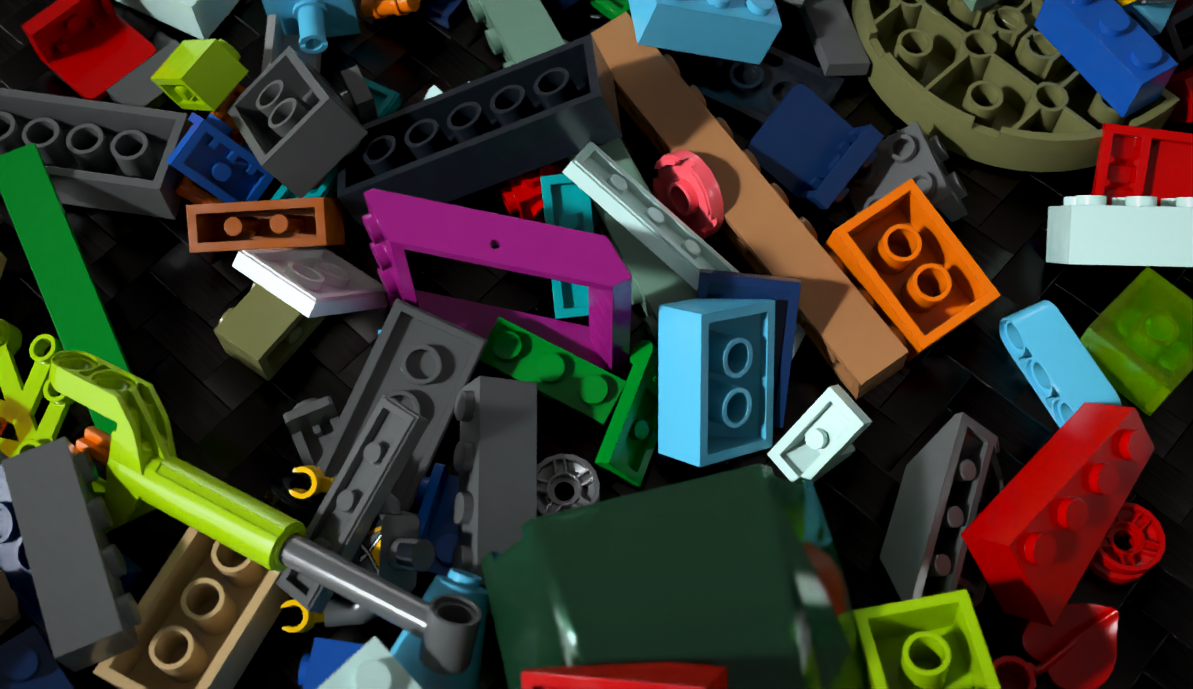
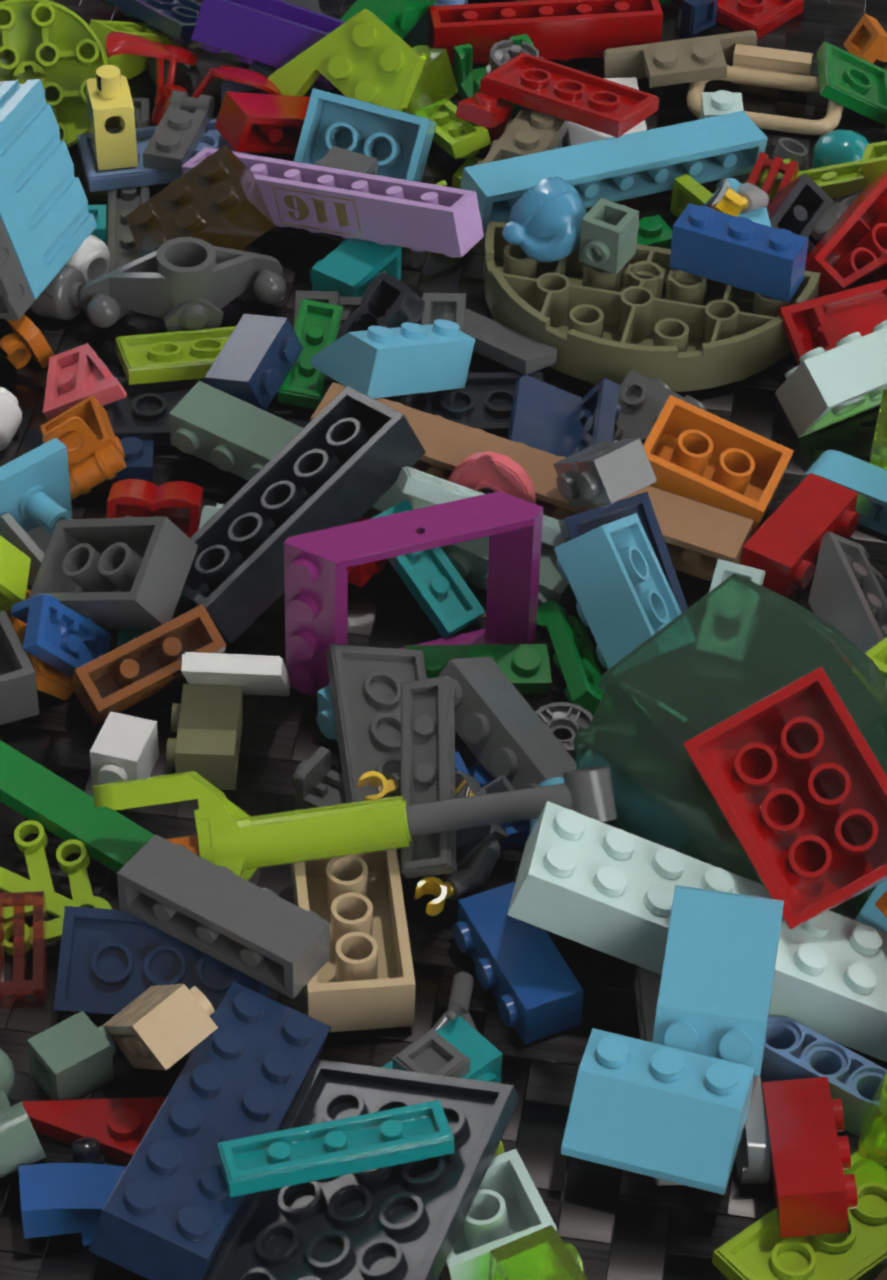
camera: 35 degrees left, 20 degrees down
none -> white brick [90,711,159,786]
none -> red brick [107,479,203,538]
none -> dark grey piece [553,438,657,506]
none -> red brick [740,472,859,602]

